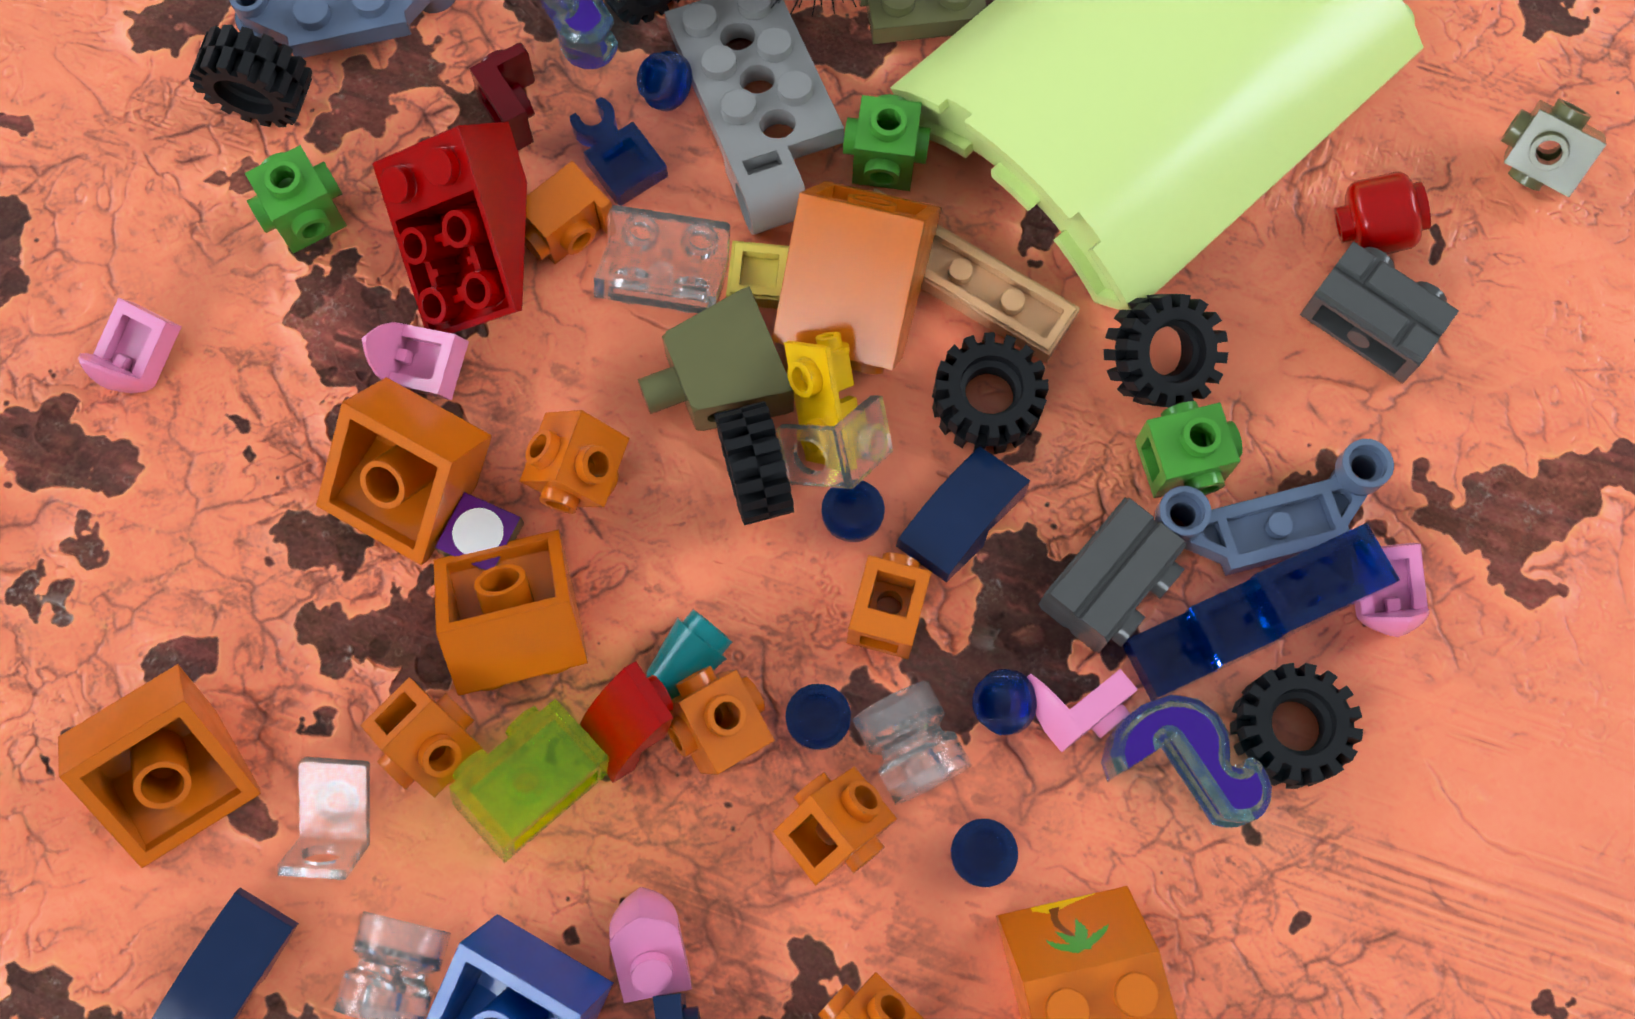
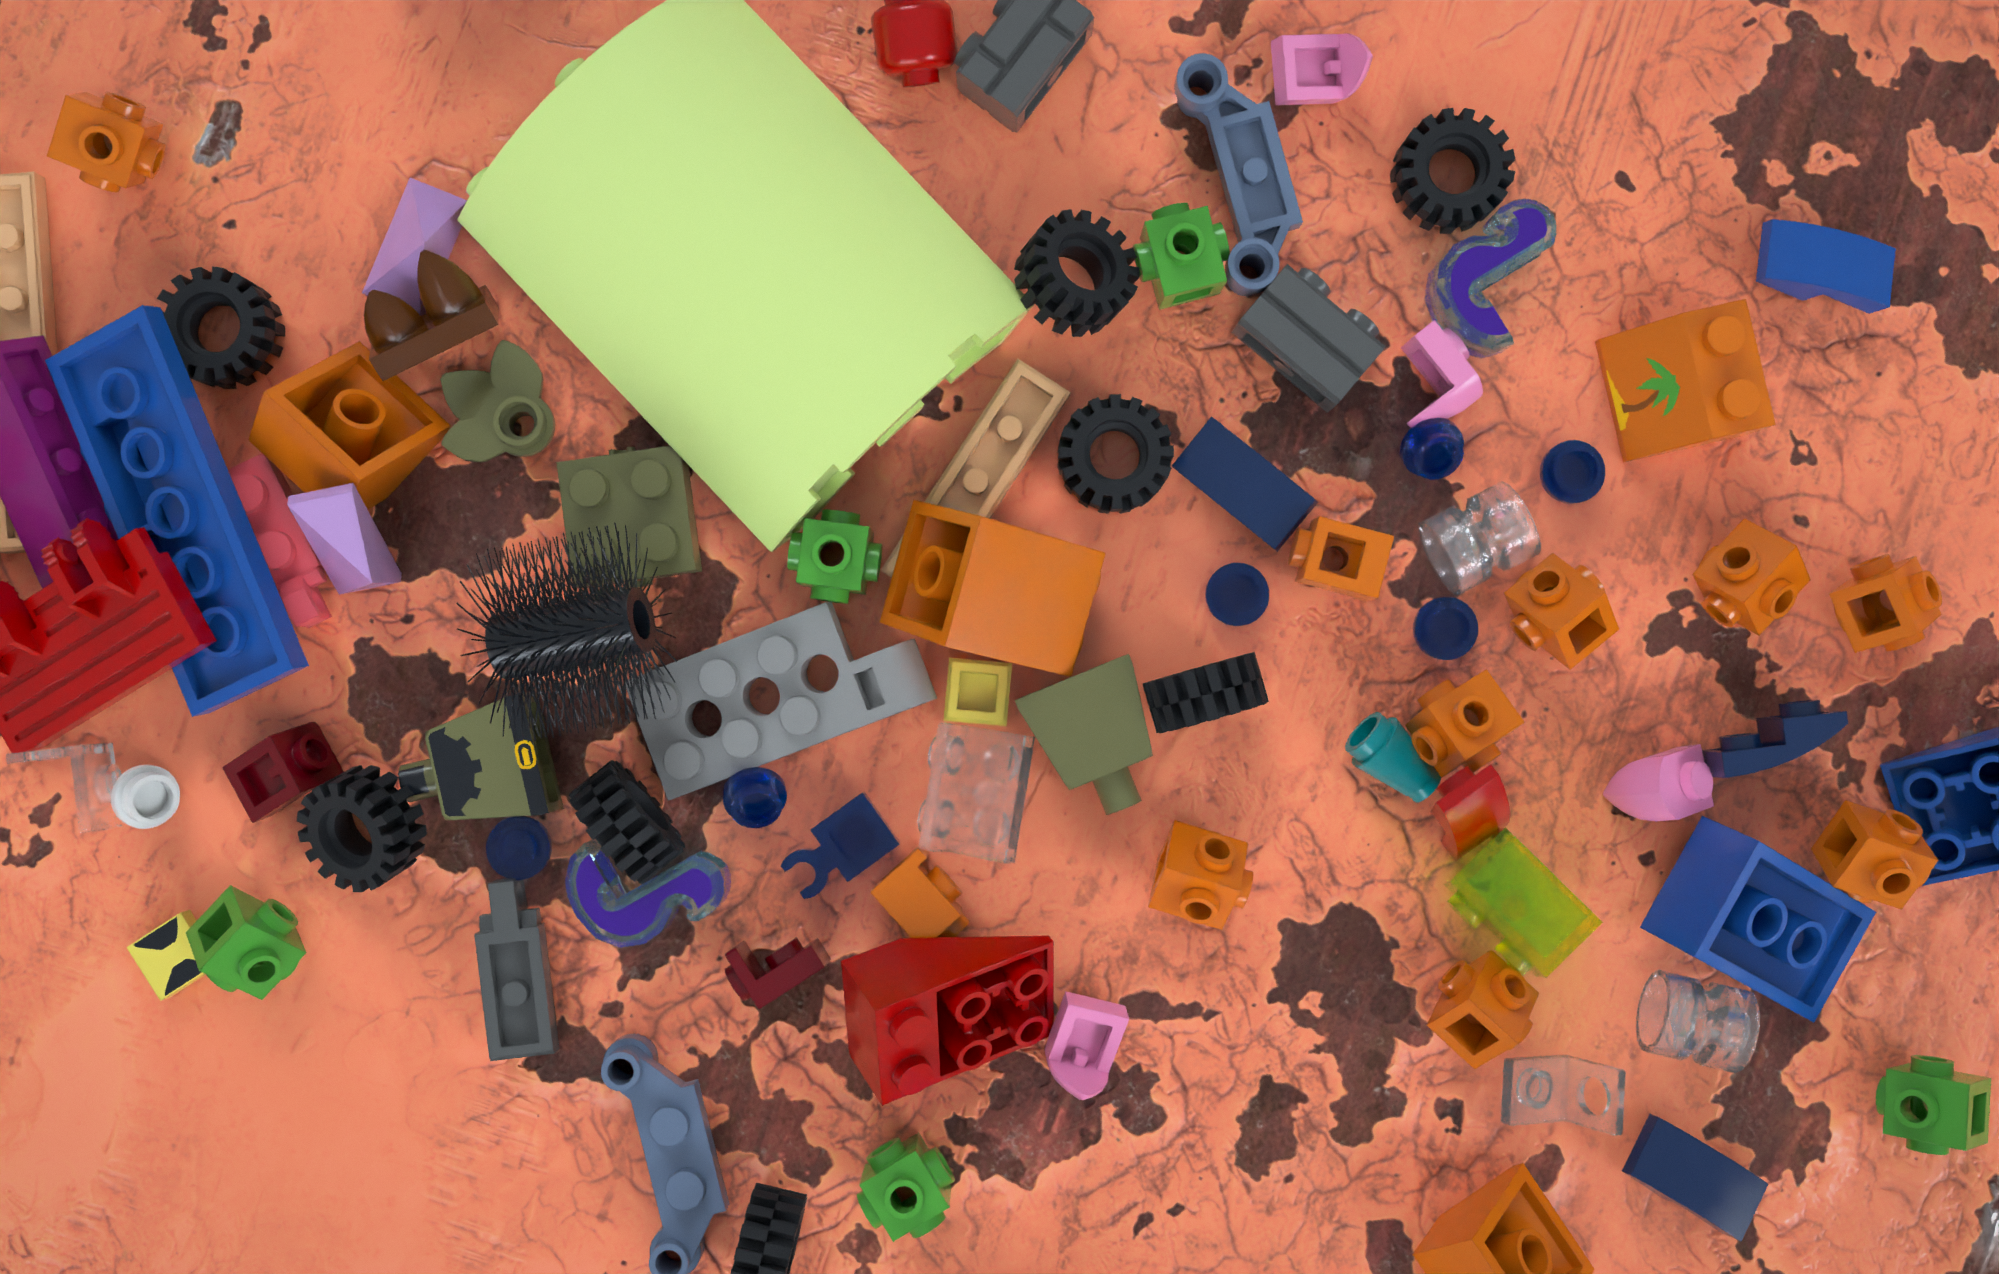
camera: 90 degrees left, 15 degrees up
orange slope [316,377,492,565] -> none
orange slope [433,529,588,696] -> none
tile [435,492,524,571] -> none
clear bracket [776,395,893,489] -> none
yellow hinge [784,332,865,470] -> none
clear blue slope [1123,523,1400,702] -> none

